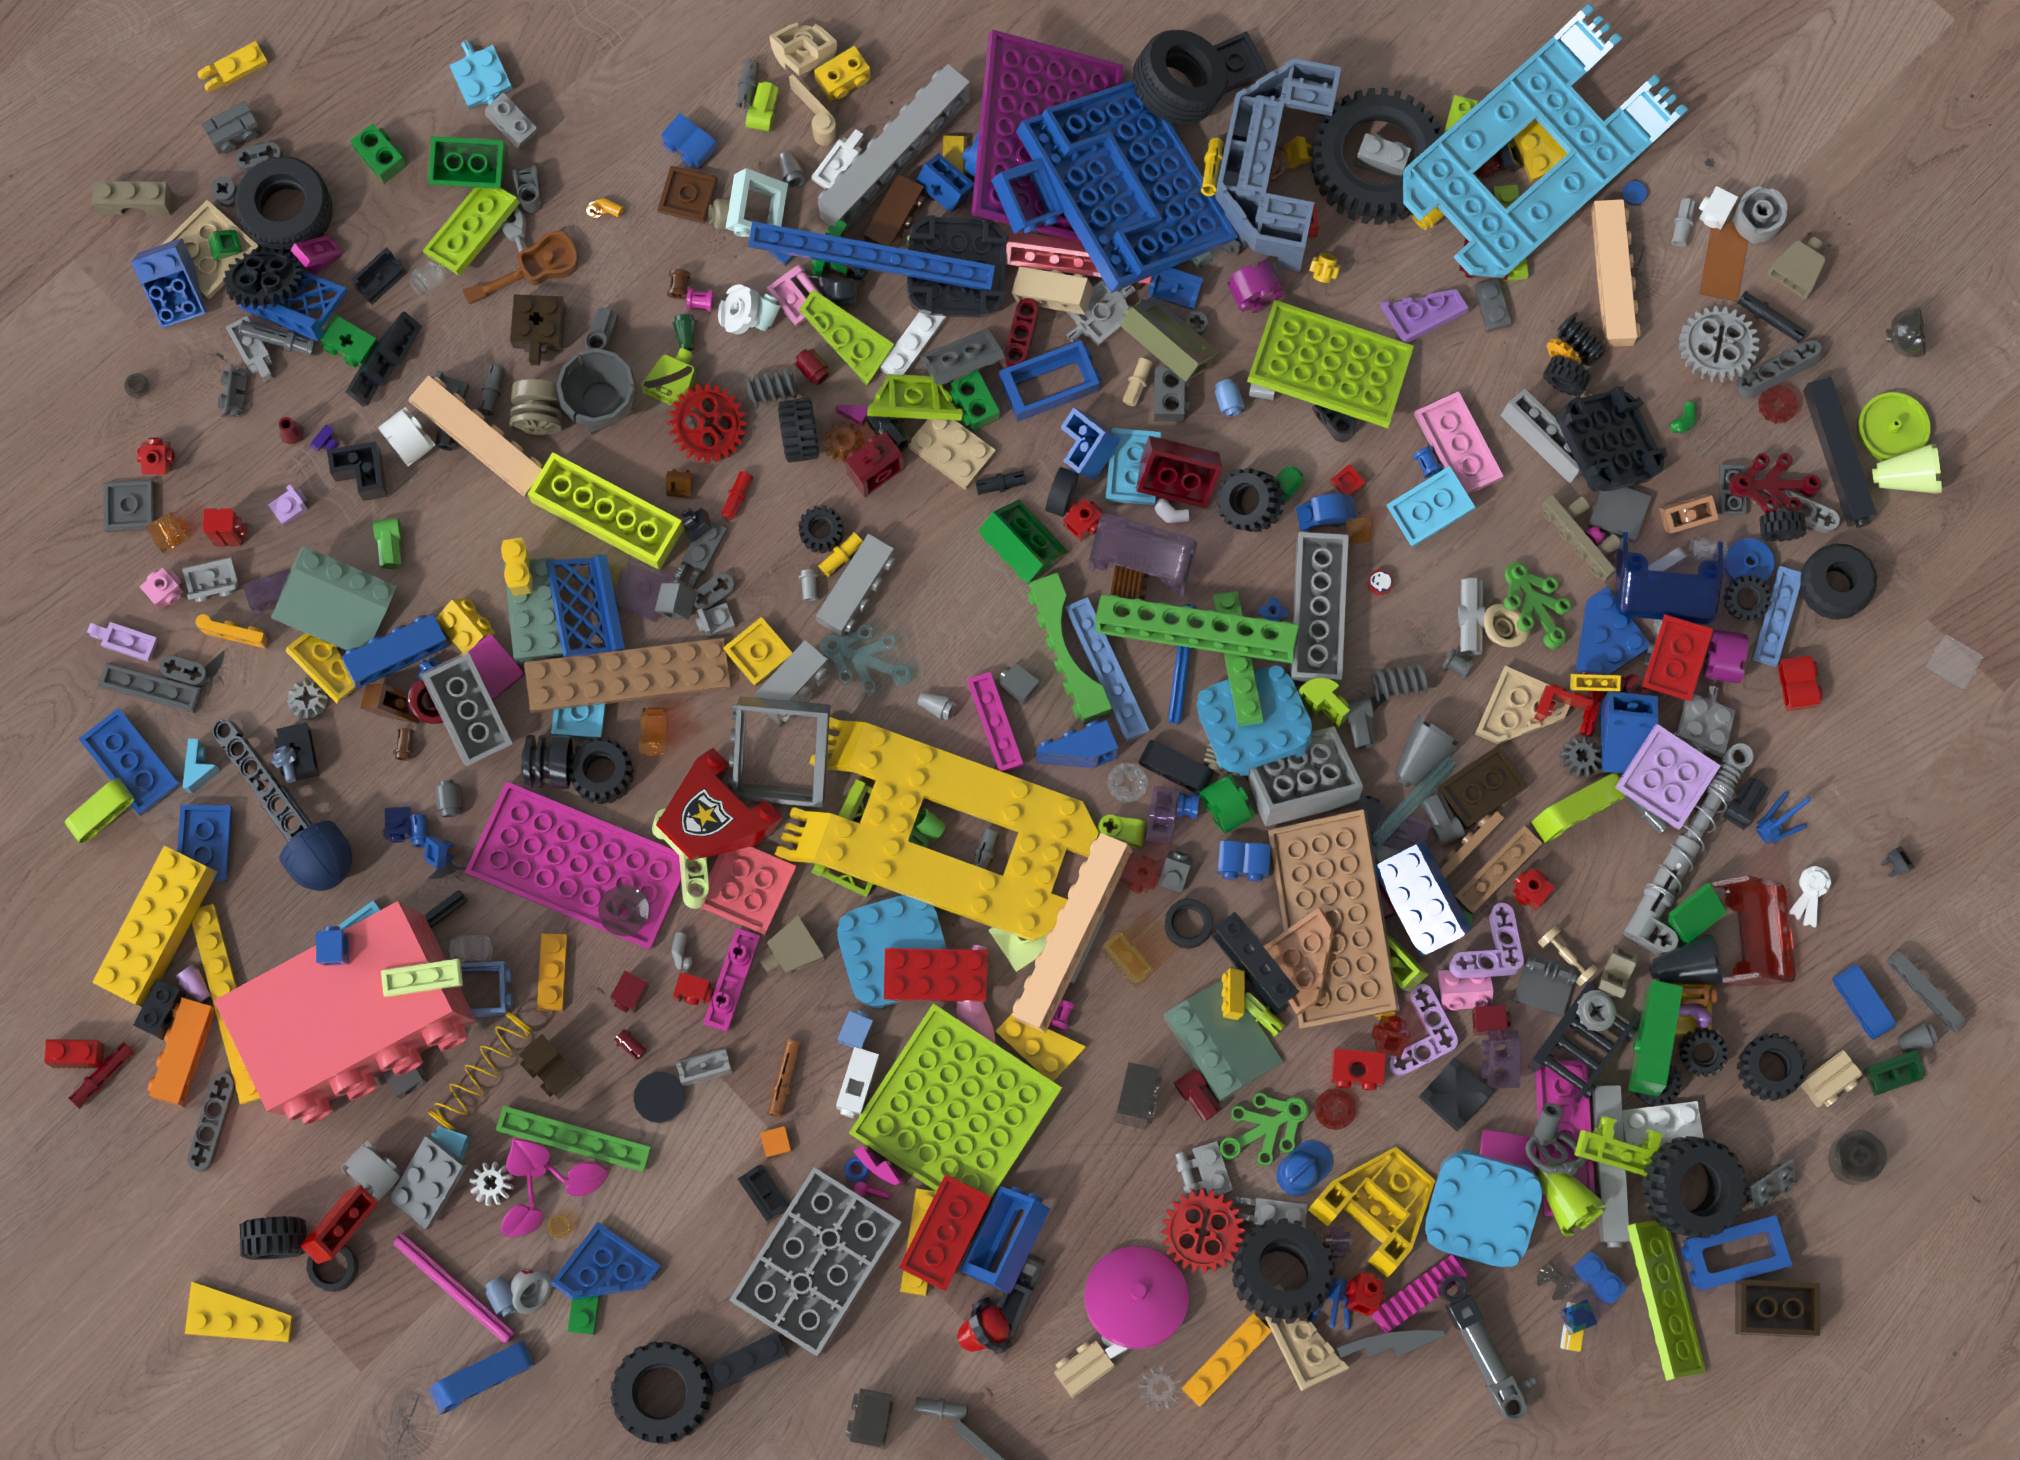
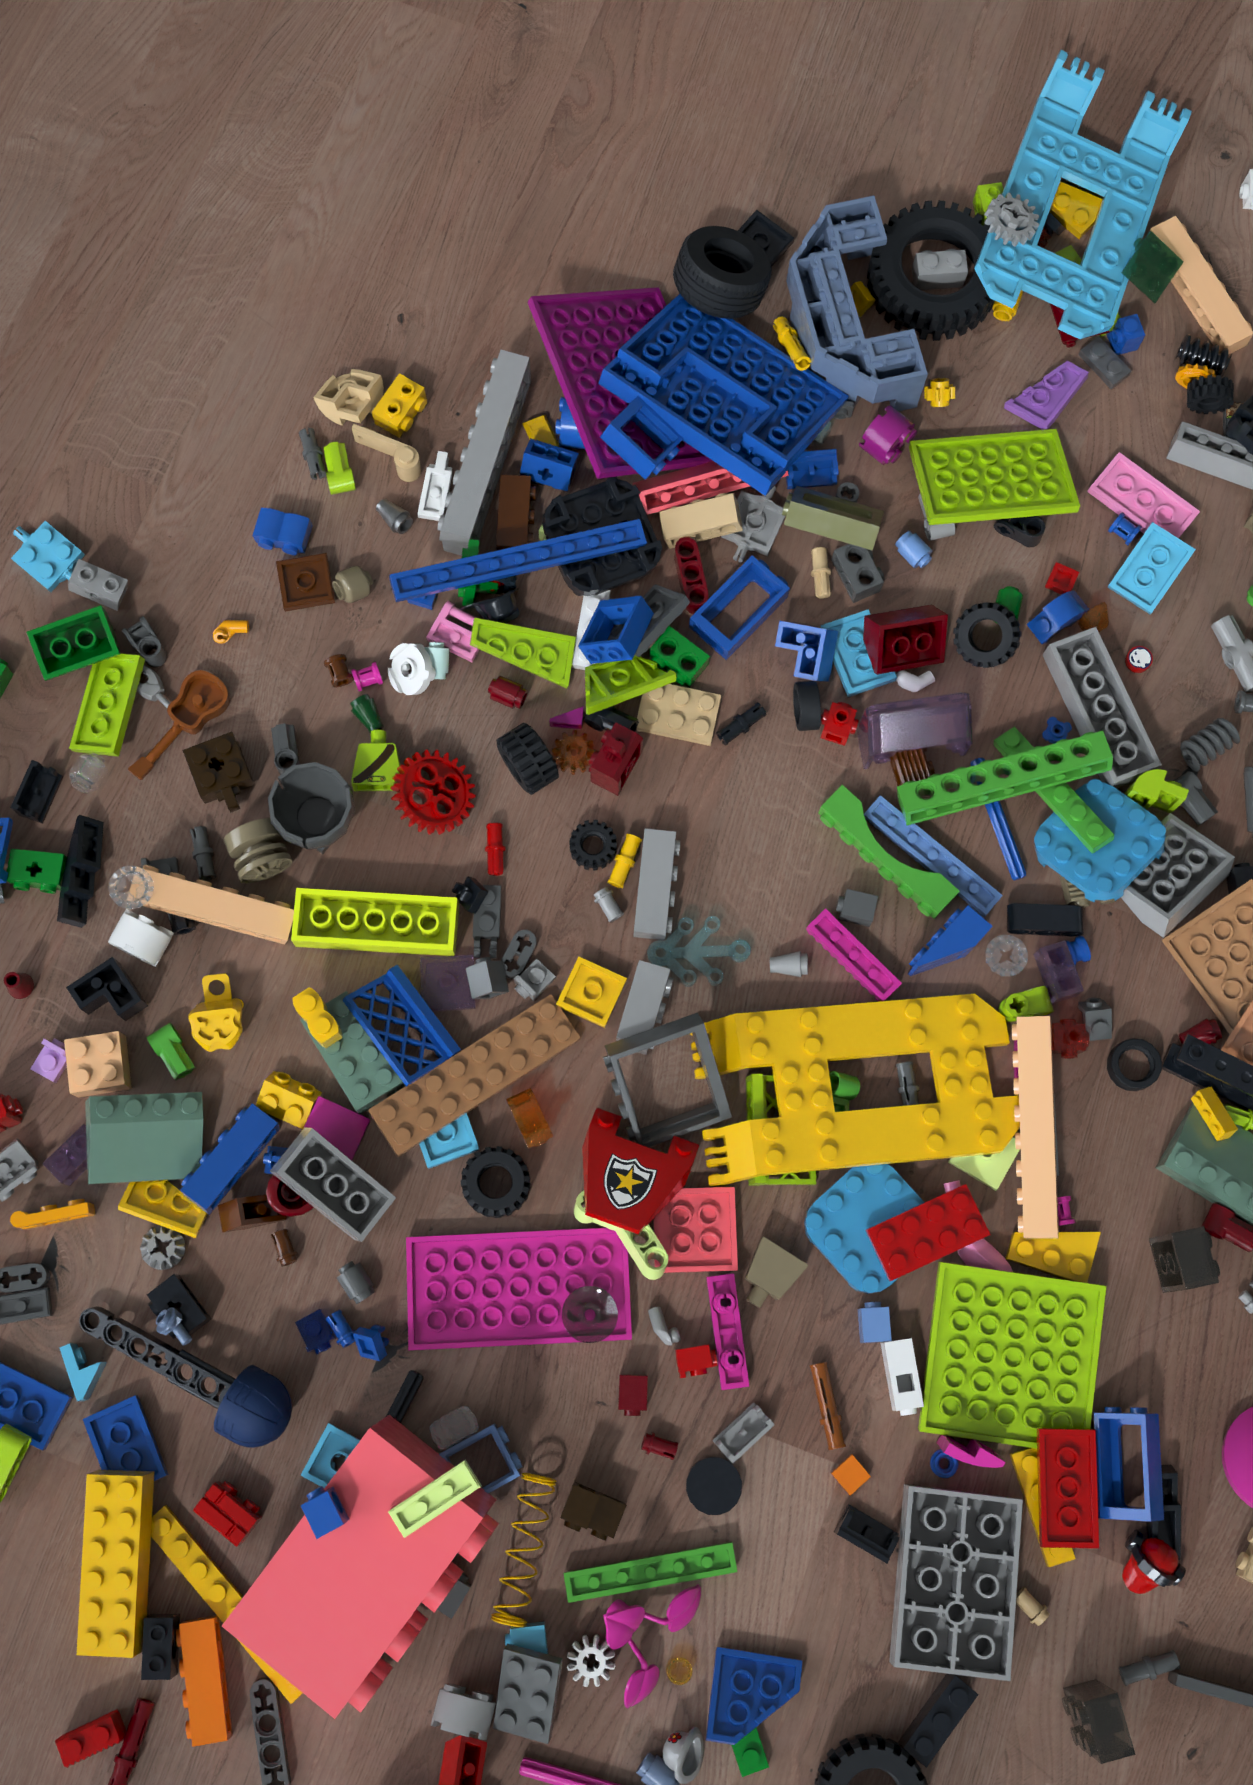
camera: 30 degrees left, 0 degrees up
lavender cone [176,965,211,1003] -> none
dark purple tile [309,424,339,451] -> none
black wheel [521,735,573,789] -> none
light orange plate [537,934,568,1011] -> none
reddish brown tile [666,469,692,498] -> none
light aqua window [726,168,788,237] -> none
dark grey piece [745,367,798,406] -> none
dark pink hand [852,1182,889,1199] -> none
green slope [978,500,1068,584] -> none
clear yellow brick [1103,930,1154,988] -> none
green brick [1199,773,1256,834] -> none
blue brick [1217,841,1271,882] -> none
blue piece [1622,181,1647,205] -> none
light grey axle [1671,198,1695,247] -> none
none -> light nougat brick [64,1031,132,1098]
none -> clear gear [109,866,154,910]
none -> yellow piece [188,973,244,1052]
none -> red brick [193,1480,262,1547]
none -> blue window [578,596,654,664]
none -> light grey gear [984,193,1039,247]
none -> tan pin [1016,1587,1050,1626]
none -> blue brick [1107,314,1145,355]
none -> clear green hinge [1121,231,1183,303]
none -> dark red cone [1179,1018,1222,1045]

